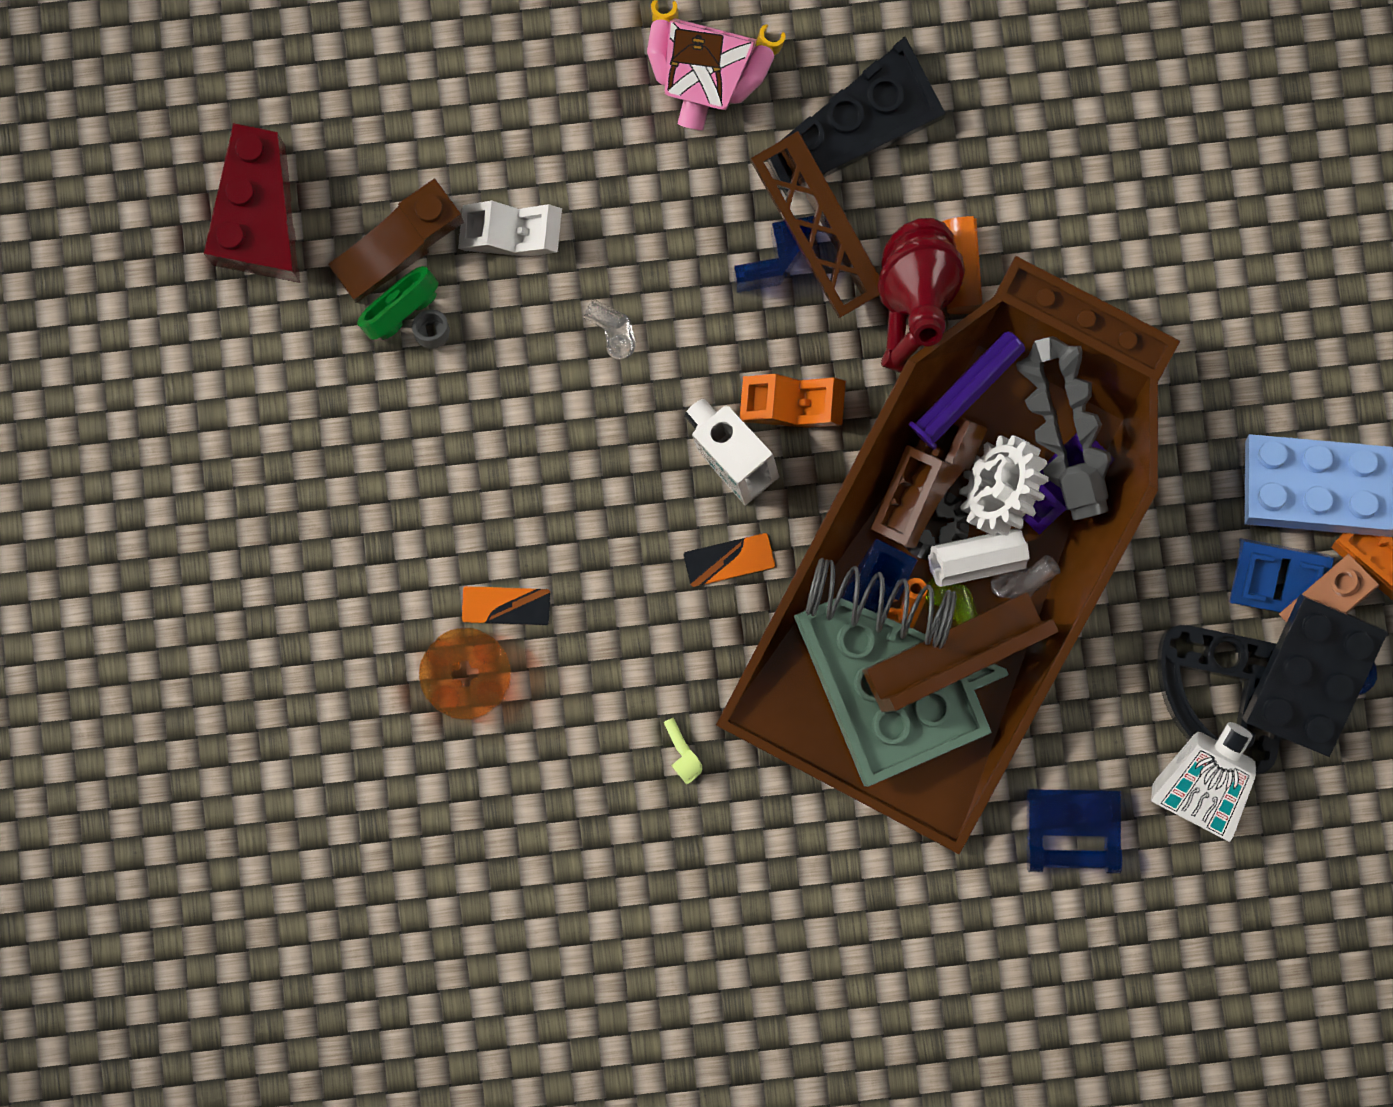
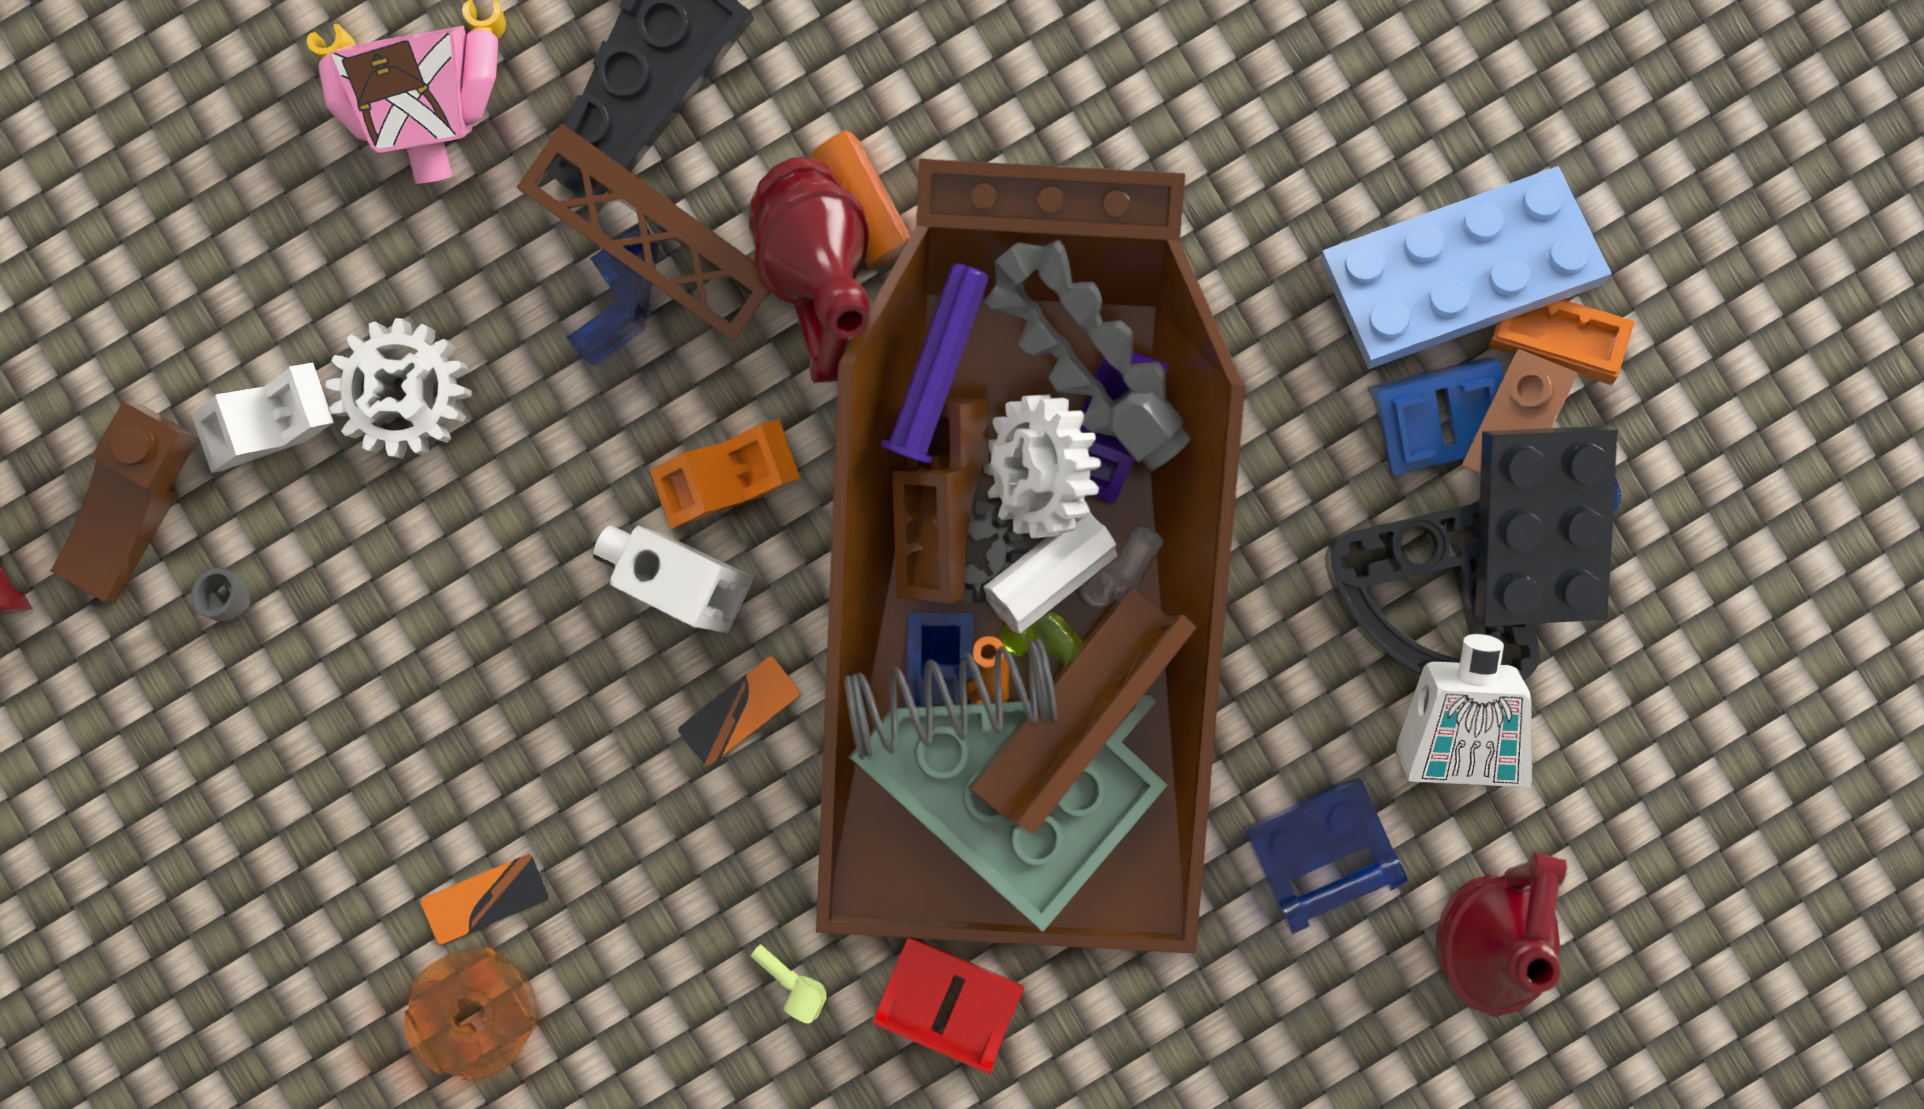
camera: 25 degrees left, 5 degrees up
green plate [357,266,439,340] -> none
clear arm [584,299,636,360] -> none
none -> white gear [326,318,472,458]
none -> red piece [872,937,1025,1075]
none -> dark red piece [1436,852,1567,1017]

